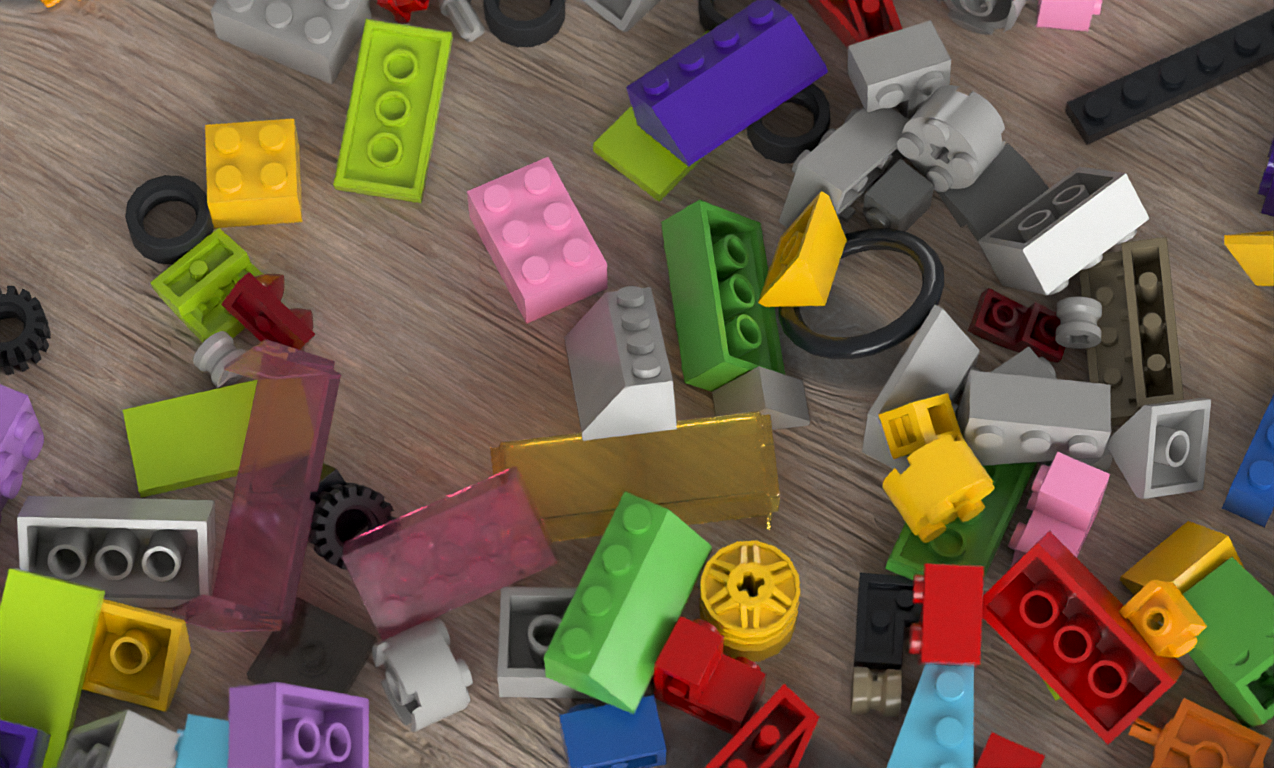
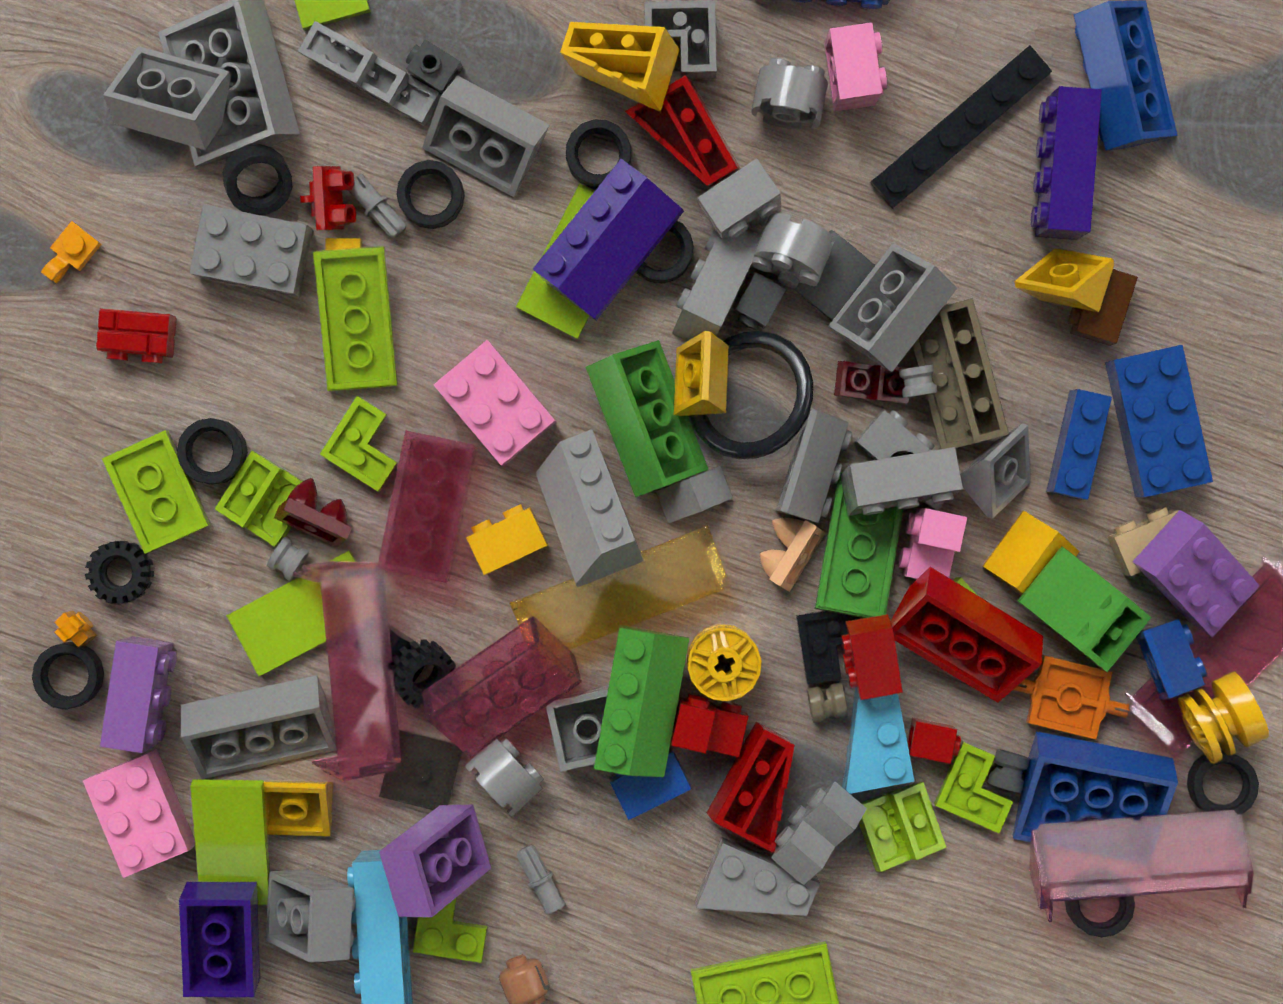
camera: 10 degrees left, 25 degrees up
yellow brick [205,118,303,228] -> none
yellow brick [879,393,962,459] -> none
yellow brick [882,434,994,543] -> none
light orange brick [1119,579,1207,658] -> none
none -> red brick [96,308,177,364]
none -> lime plate [102,430,211,554]
none -> lime plate [320,396,398,492]
none -> clear pink brick [377,430,478,583]
none -> yellow brick [466,504,549,575]
none -> light nougat tile [760,518,826,592]

